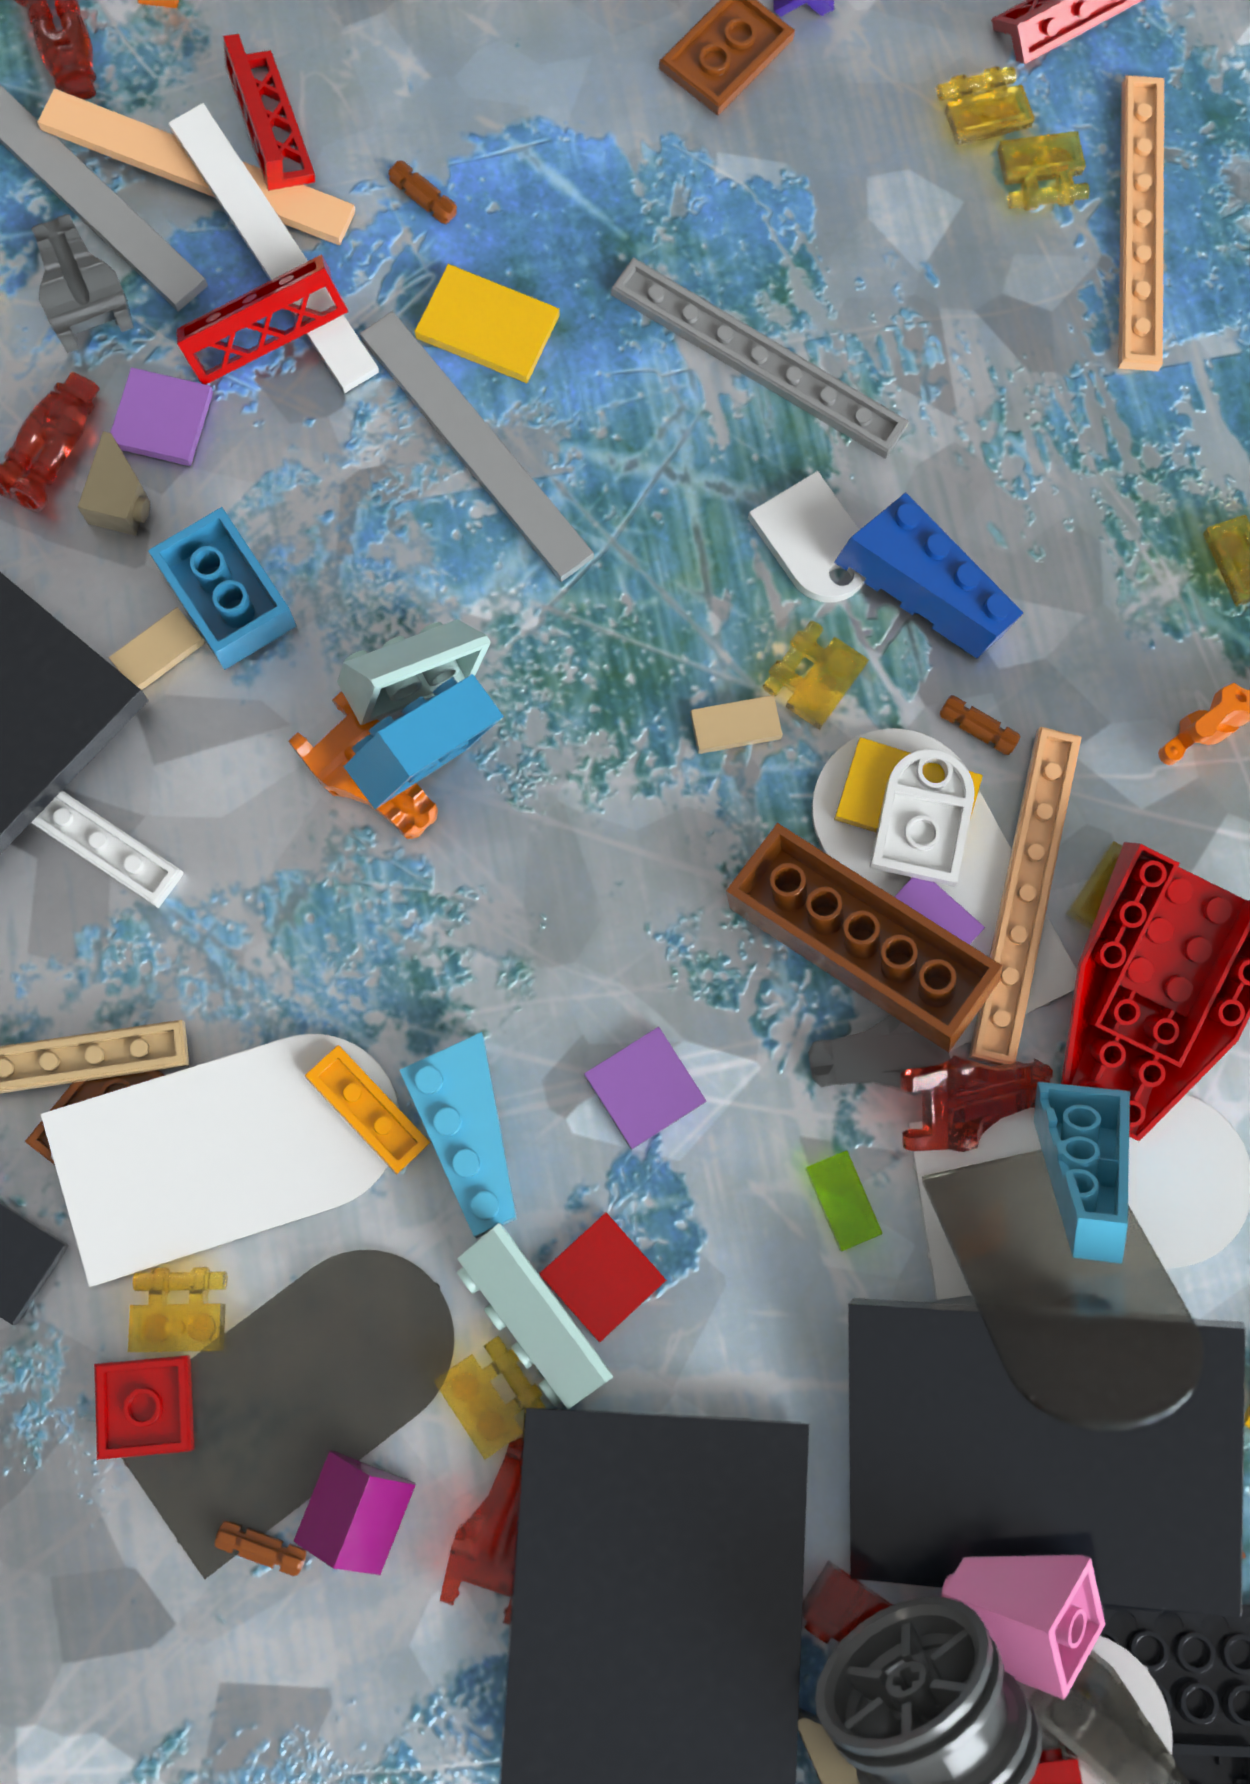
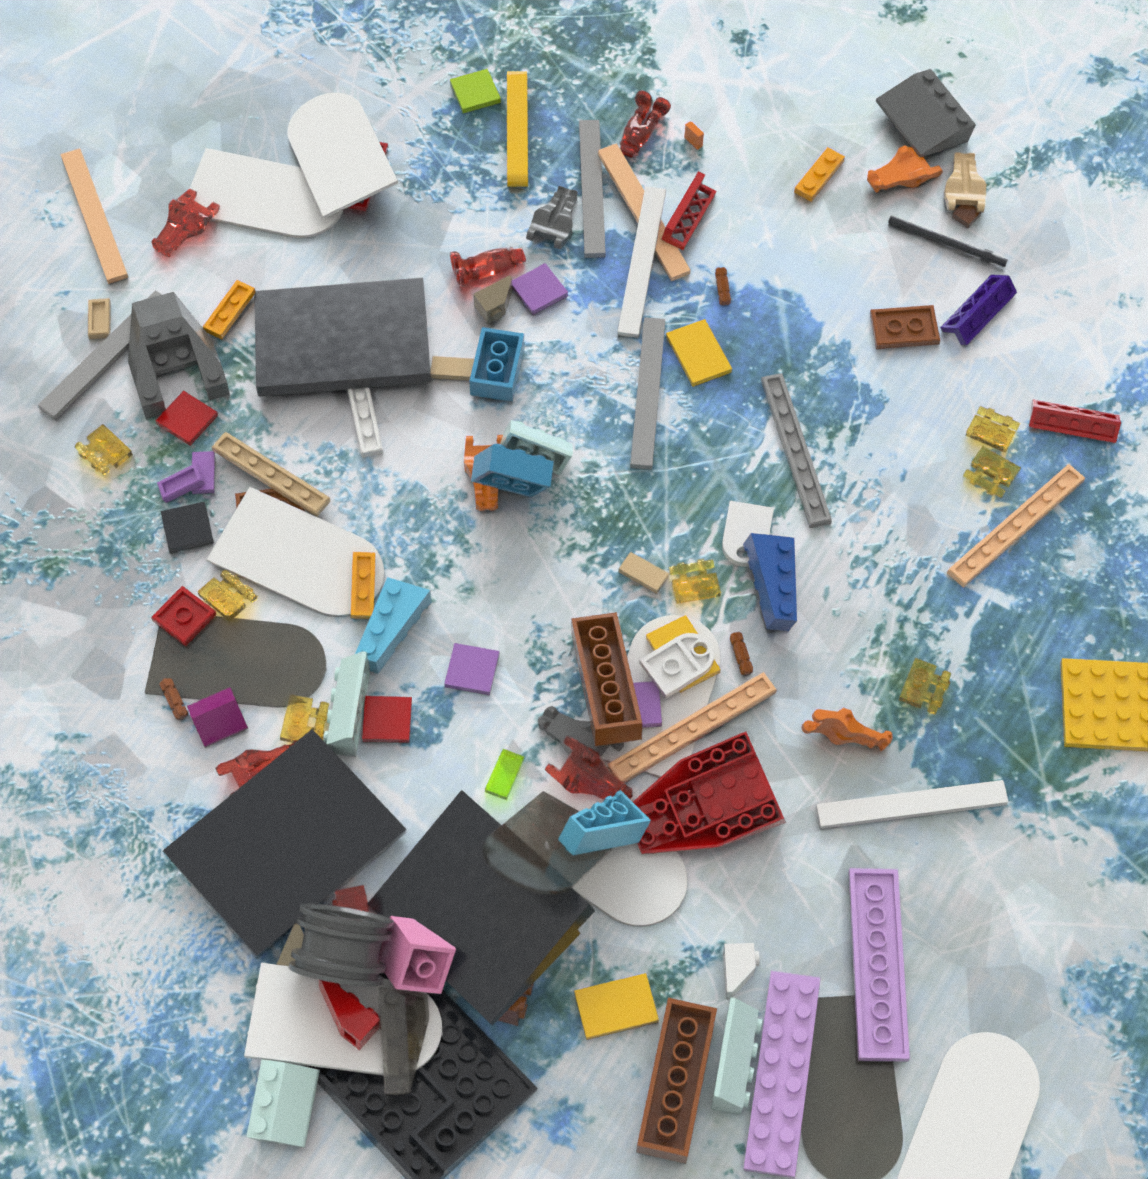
camera: 50 degrees right, 15 degrees down
red fence [177,254,349,385] -> none

